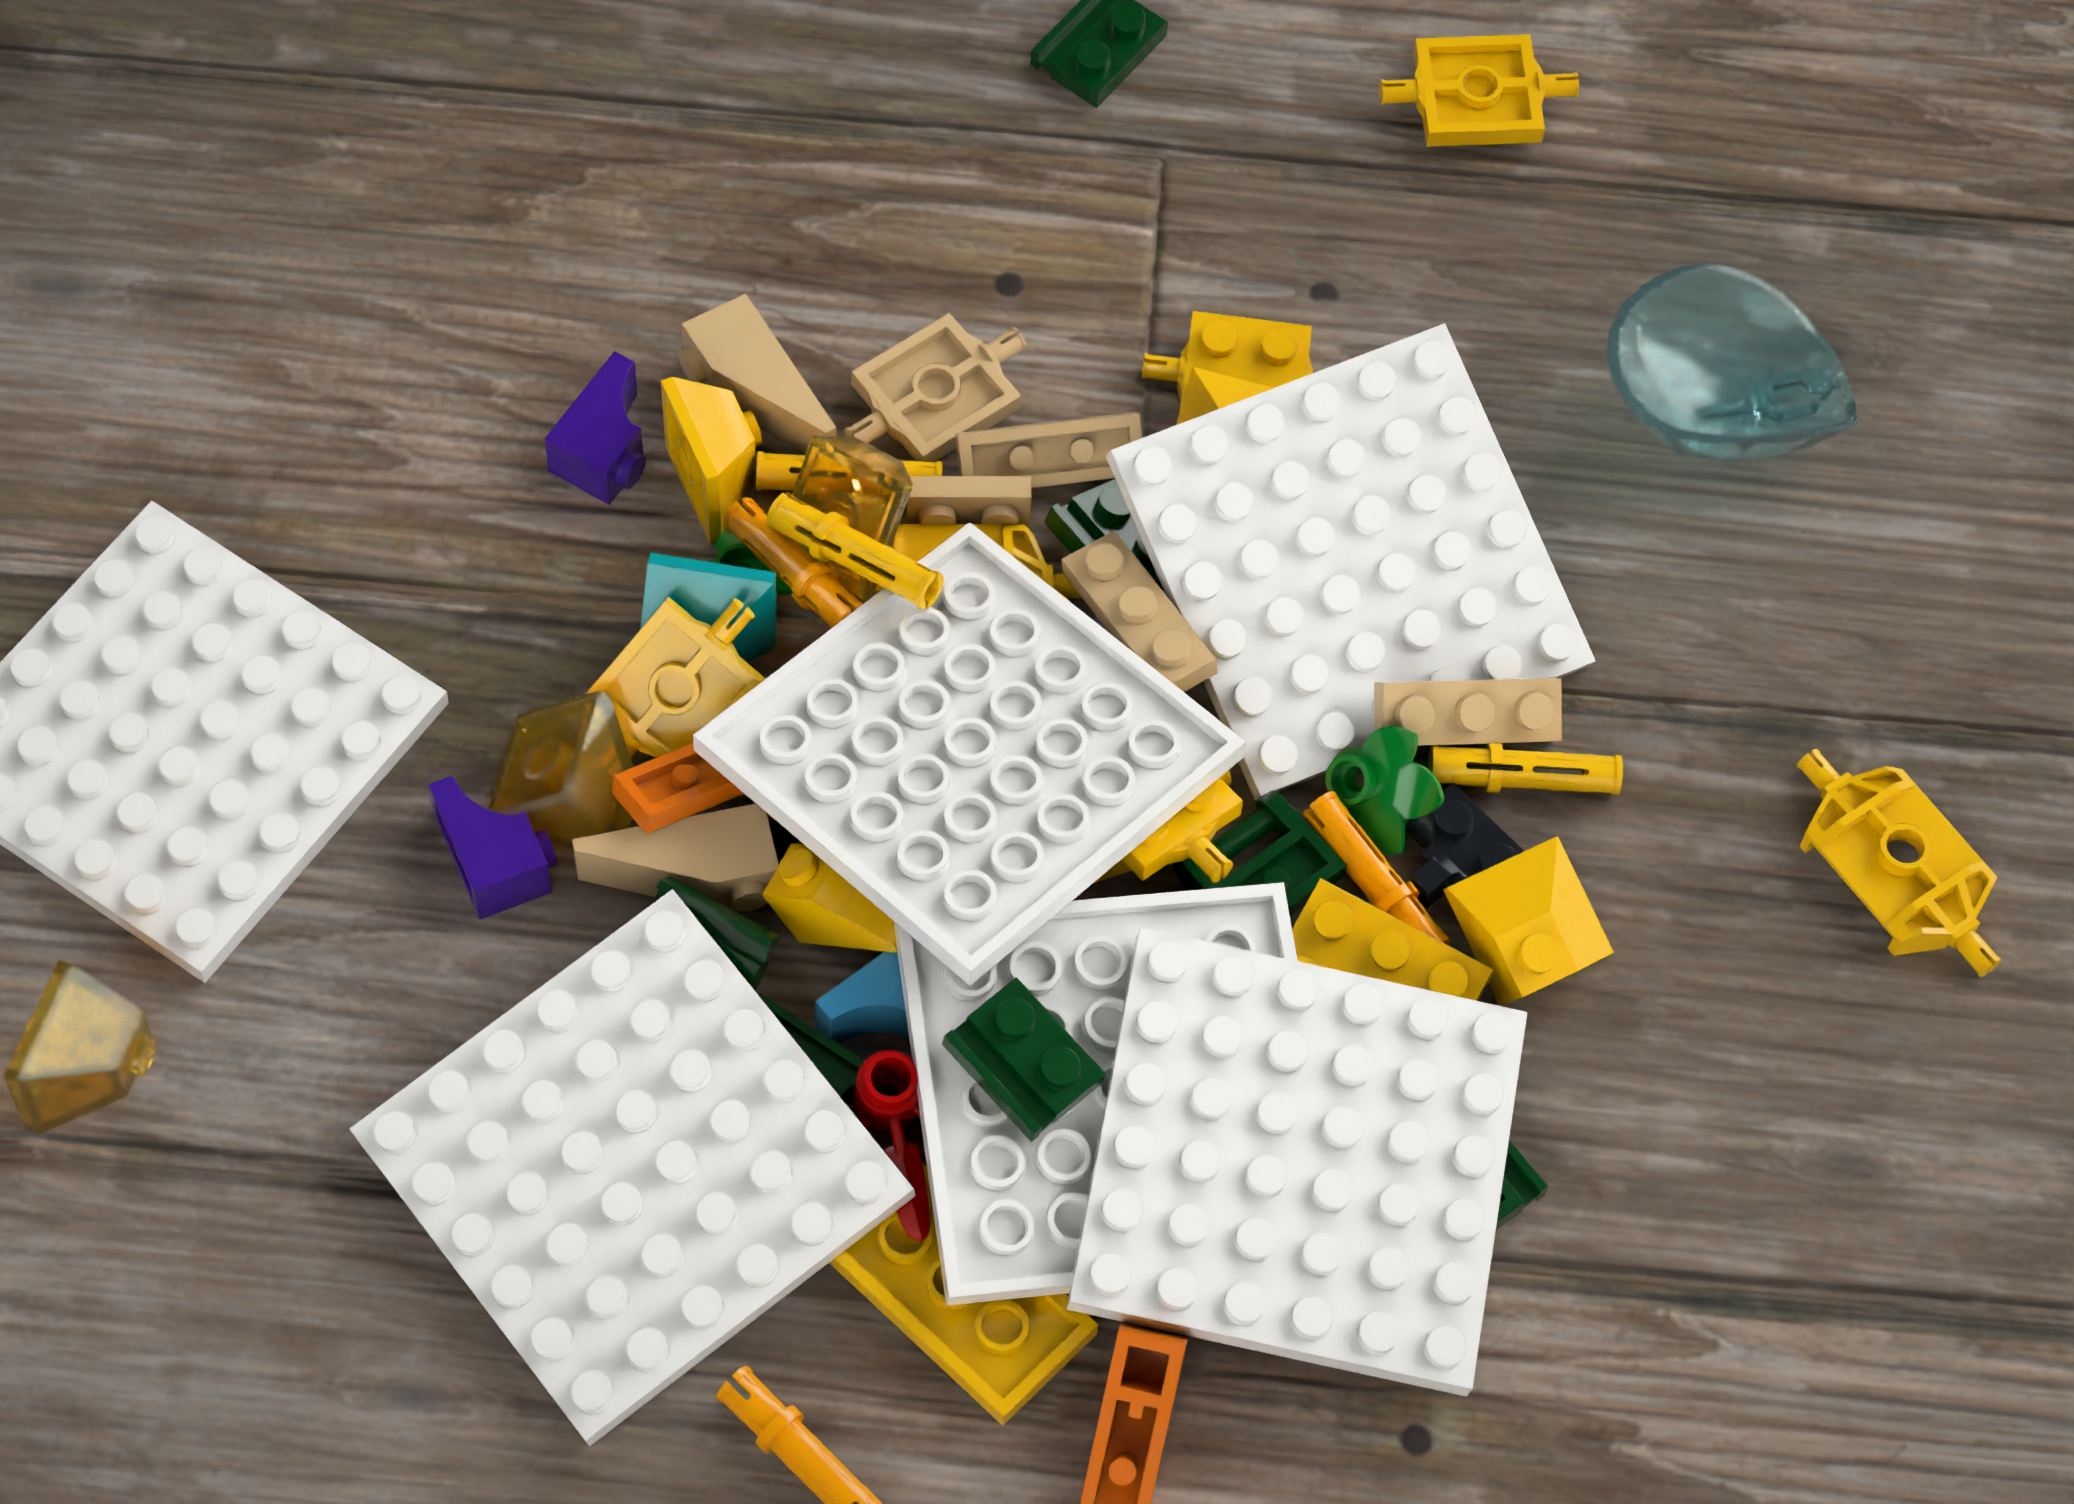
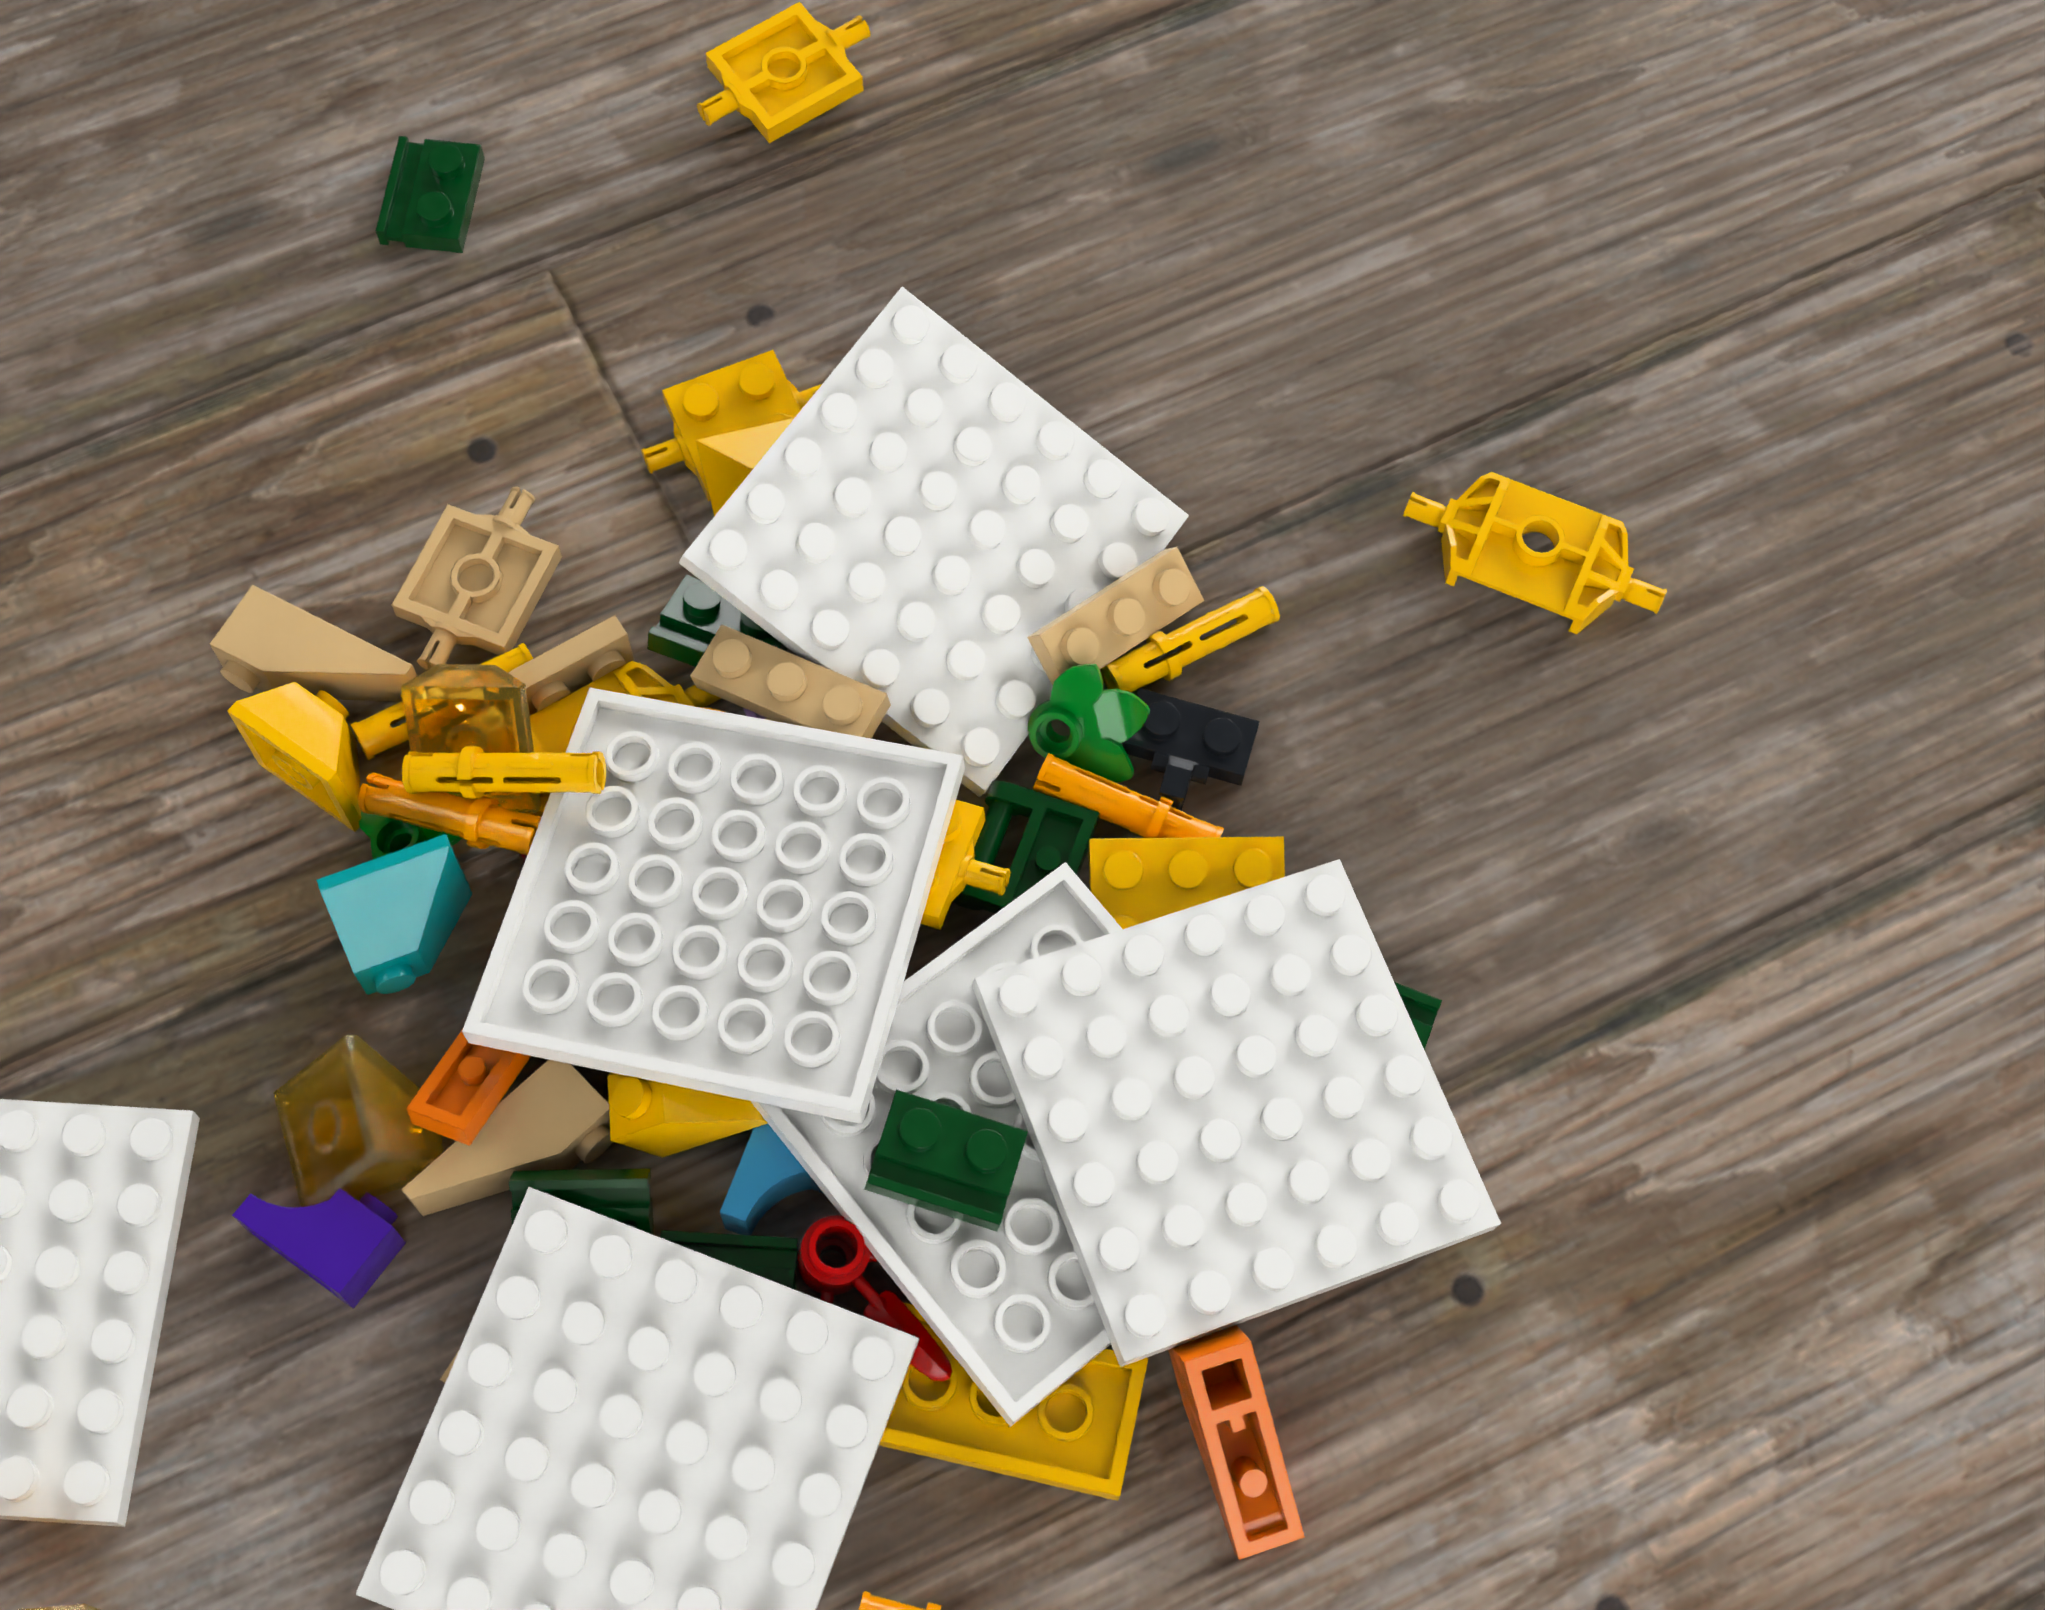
camera: 30 degrees left, 5 degrees up
dark purple arch [545,351,646,505] -> none
yellow plate [584,596,766,776] -> none
tan plate [955,412,1142,488] -> none
yellow slope [1443,836,1614,1006] -> none
clear light blue piece [1607,264,1857,463] -> none

